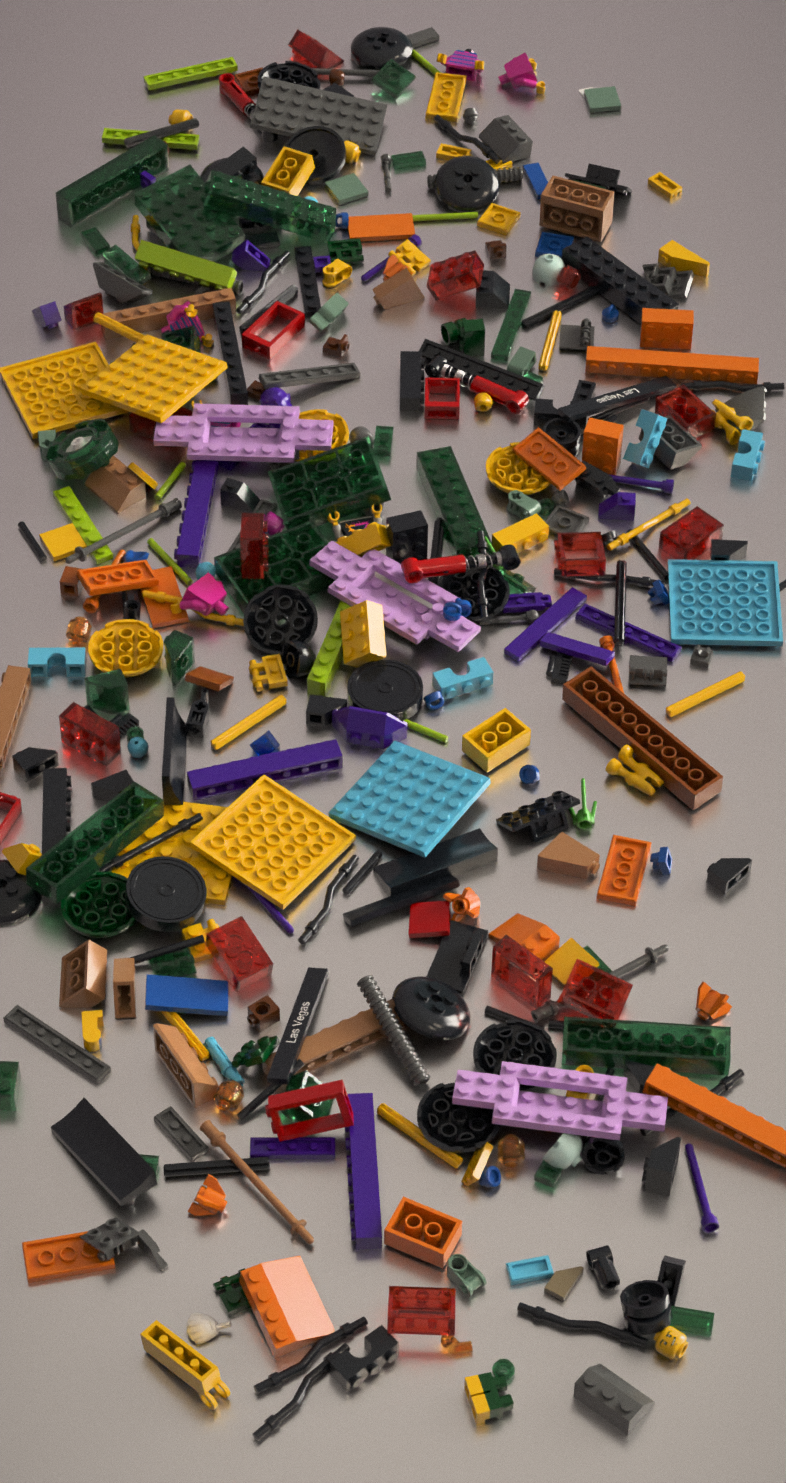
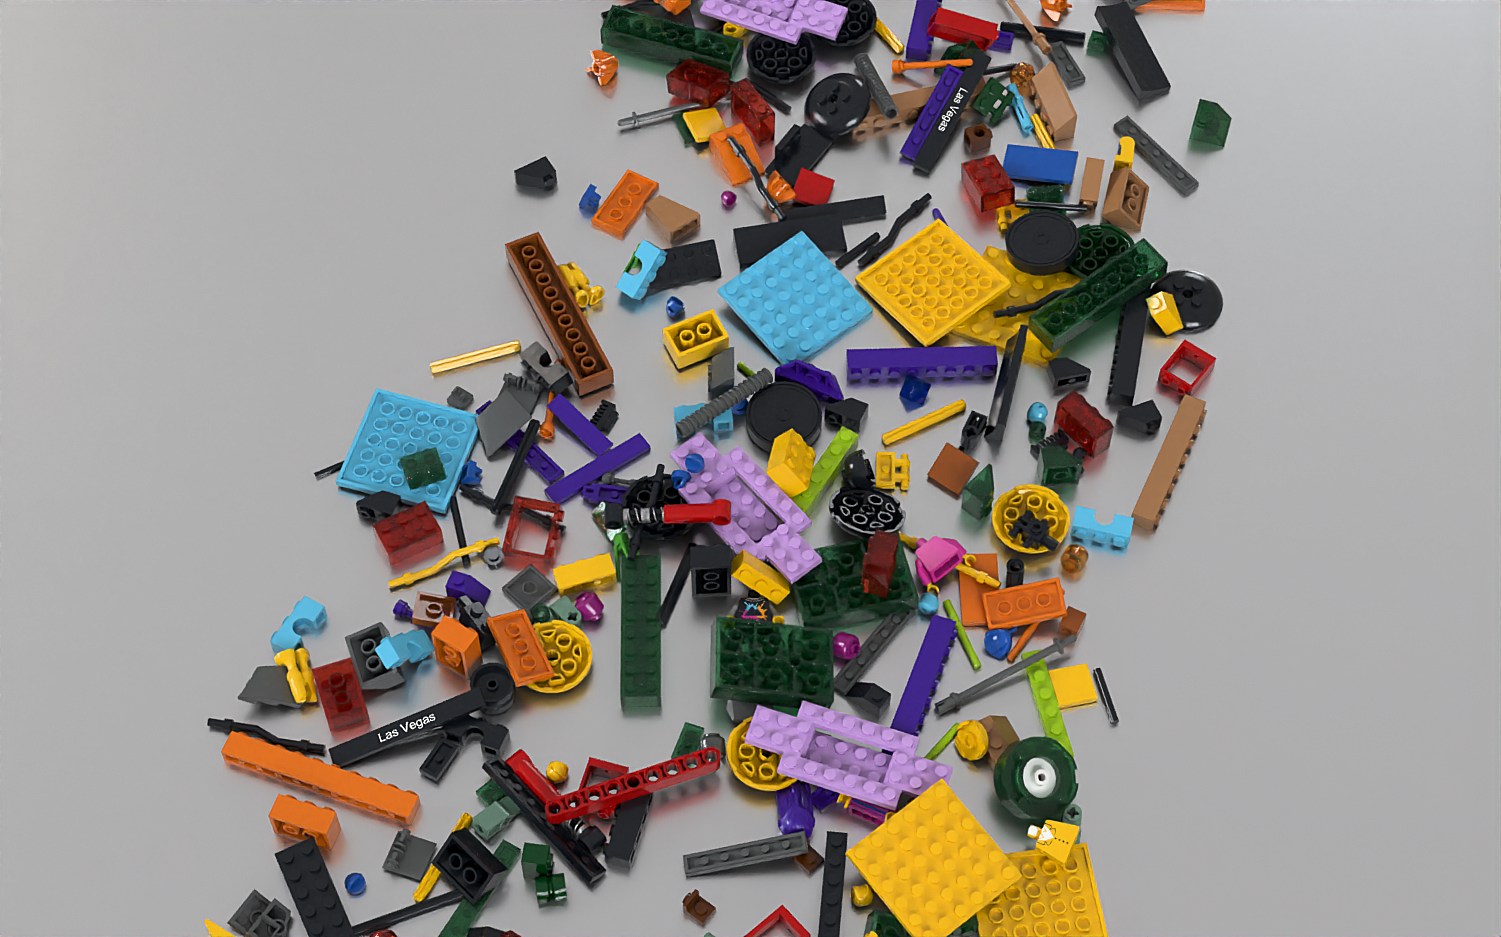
camera: 165 degrees left, 10 degrees up
none -> clear green hinge [399,447,447,490]
none -> dark orange plate [411,591,456,628]
none -> black slope [431,827,508,905]
none -> dark grey slope [475,390,532,458]
none -> arch [519,341,573,396]
none -> red beam [545,747,721,824]
none -> magenta head [575,591,604,621]
none -> medium azure arch [616,239,667,300]
none -> dark grey piece [676,368,773,437]
none -> dark grey slope [708,347,734,399]
none -> magenta hinge [721,190,737,207]
none -> black bar [727,136,787,221]
none -> orange piece [892,59,973,74]
none -> dark purple tile [900,64,964,161]
none -> black piece [1008,510,1059,552]
none -> yellow torso [1027,820,1080,867]

